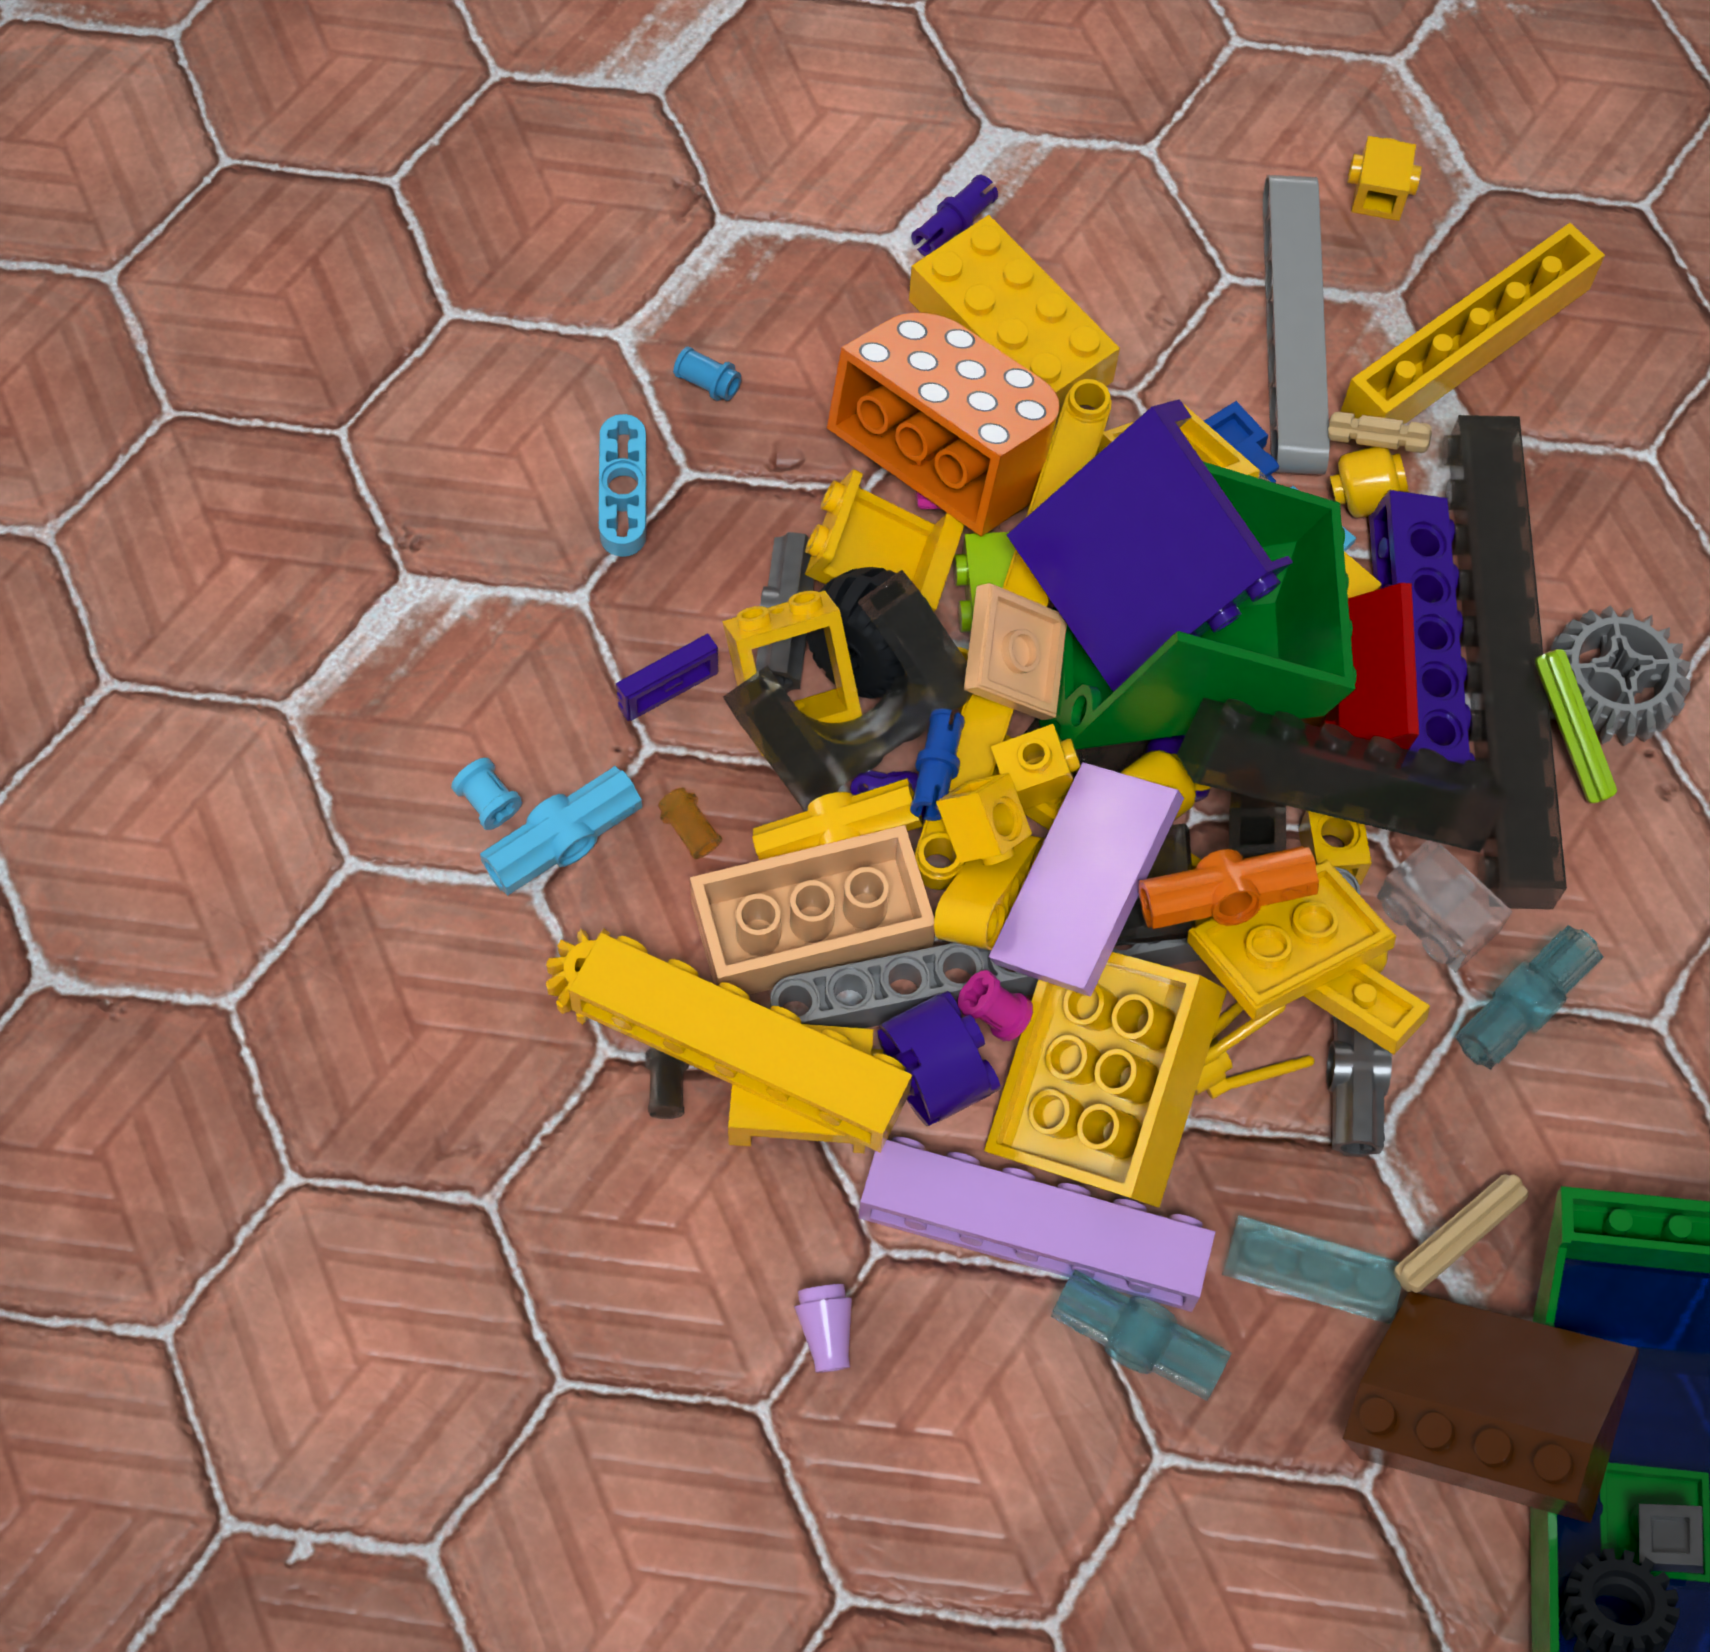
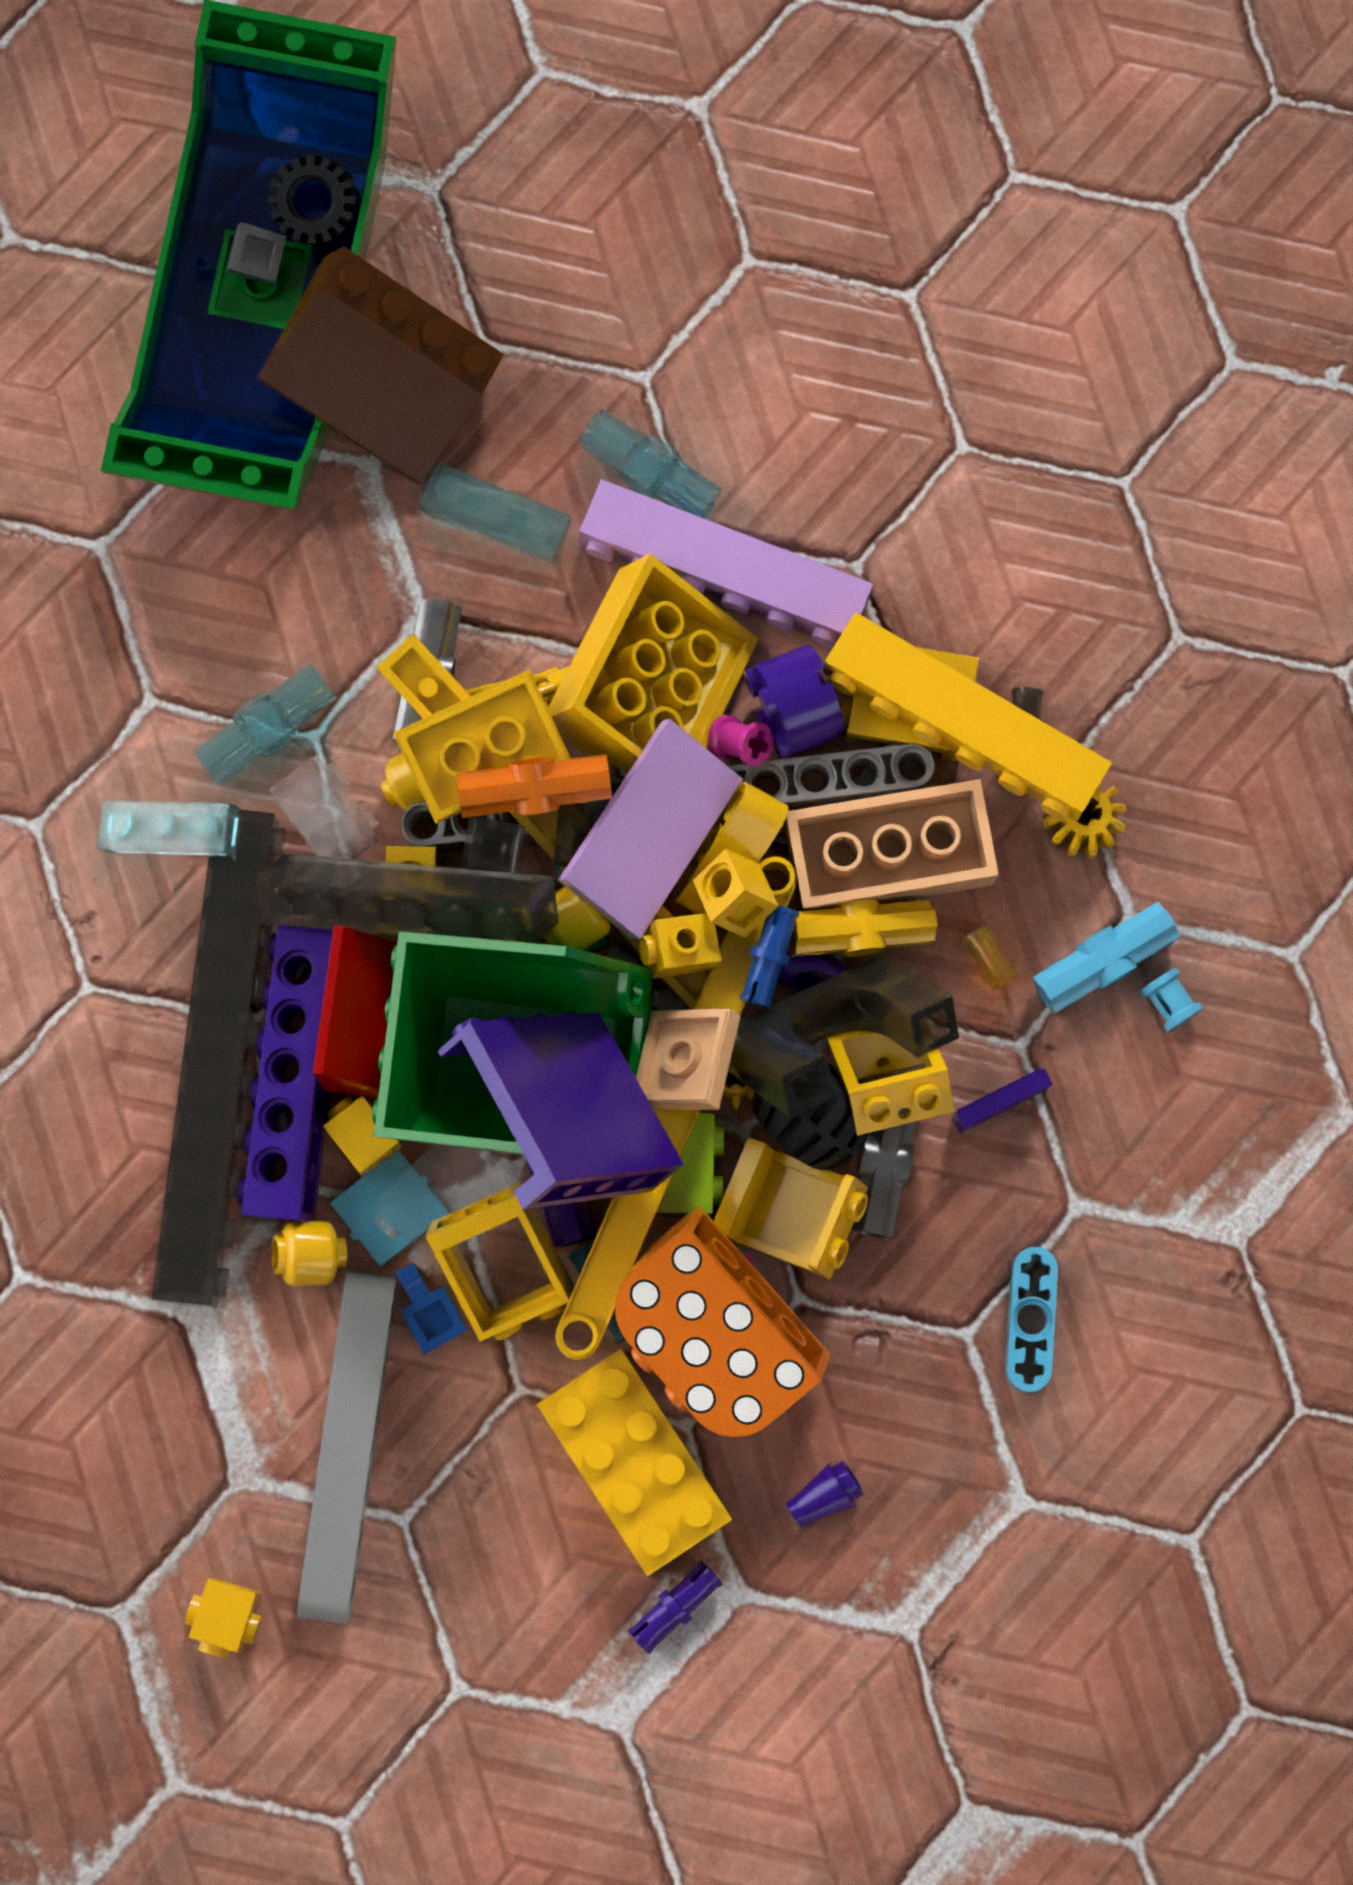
camera: 175 degrees left, 15 degrees up
dark azure pin [673,346,742,401] -> none
lavender cone [794,1284,852,1373] -> none
tan axle [1328,412,1432,453] -> none
yellow brick [1340,223,1605,425] -> none
tan axle [1394,1174,1528,1293] -> none
lime axle [1535,649,1617,803] -> none
light grey gear [1550,605,1691,746] -> none
none -> clear light blue plate [97,801,240,856]
none -> dark purple cone [786,1460,864,1528]

